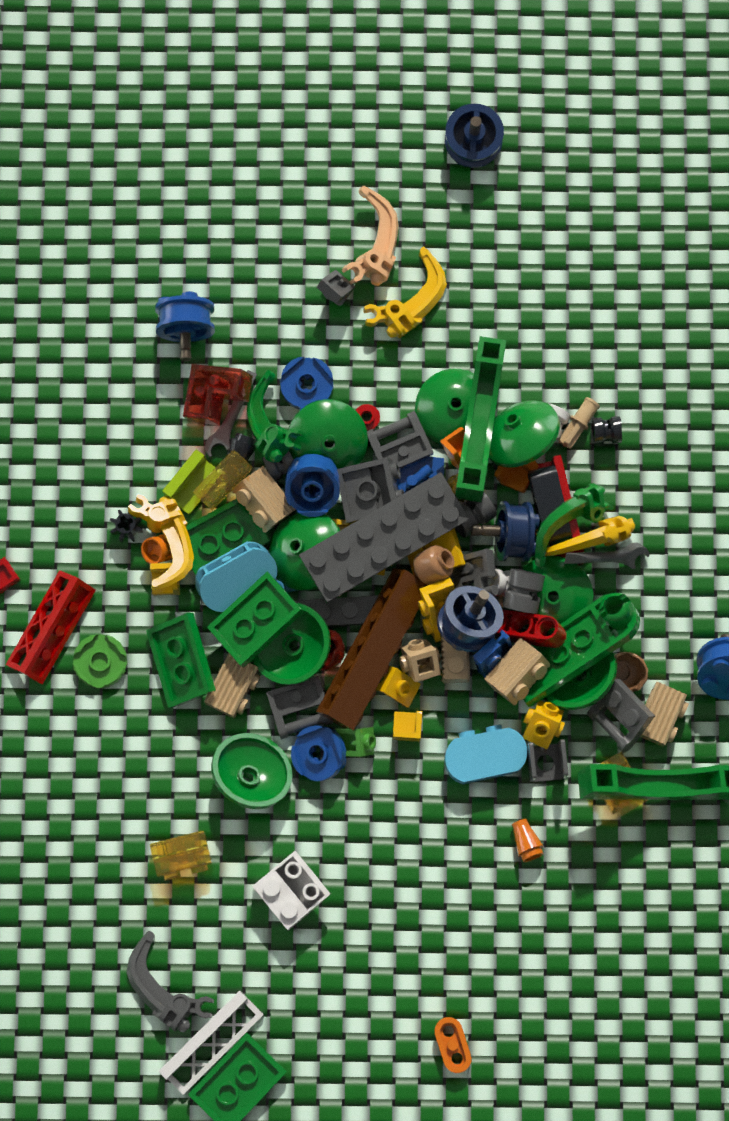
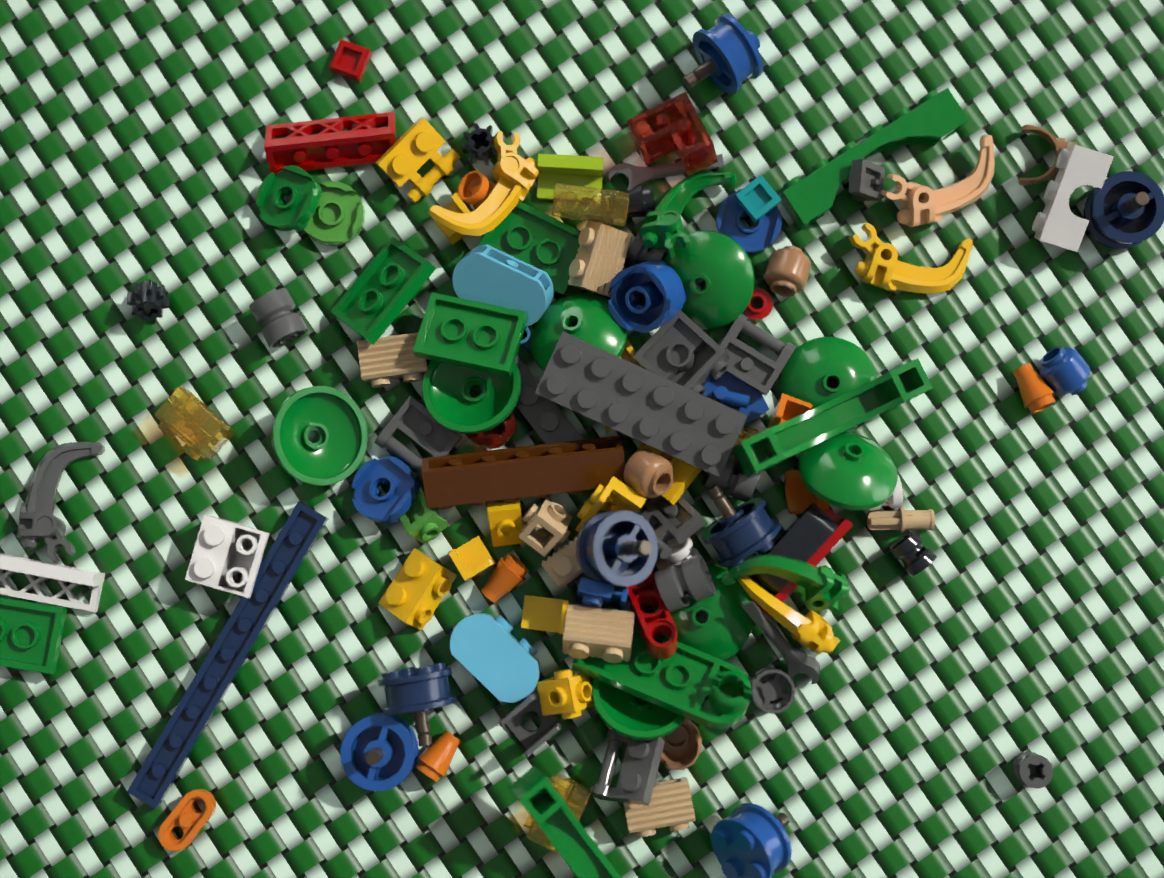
camera: 60 degrees right, 5 degrees up
none -> black gear [127,280,169,321]
none -> dark blue plate [127,501,329,809]
none -> dark grey wheel [249,288,308,349]
none -> green plate [256,165,322,232]
none -> blue wheel [340,713,419,791]
none -> yellow plate [375,117,461,203]
none -> yellow bracket [378,548,457,630]
none -> dark blue wheel [378,662,457,746]
none -> orange cone [481,553,529,603]
none -> yellow bracket [521,595,569,634]
none -> teal plate [734,175,781,223]
none -> dark grey wheel [749,666,796,714]
none -> medium nougat head [765,246,811,297]
none -> green arch [780,88,969,231]
none -> orange cone [1013,363,1056,414]
none -> medium nougat helmet [1018,125,1078,186]
none -> white arch [1032,143,1114,252]
none -> blue head [1040,346,1090,395]

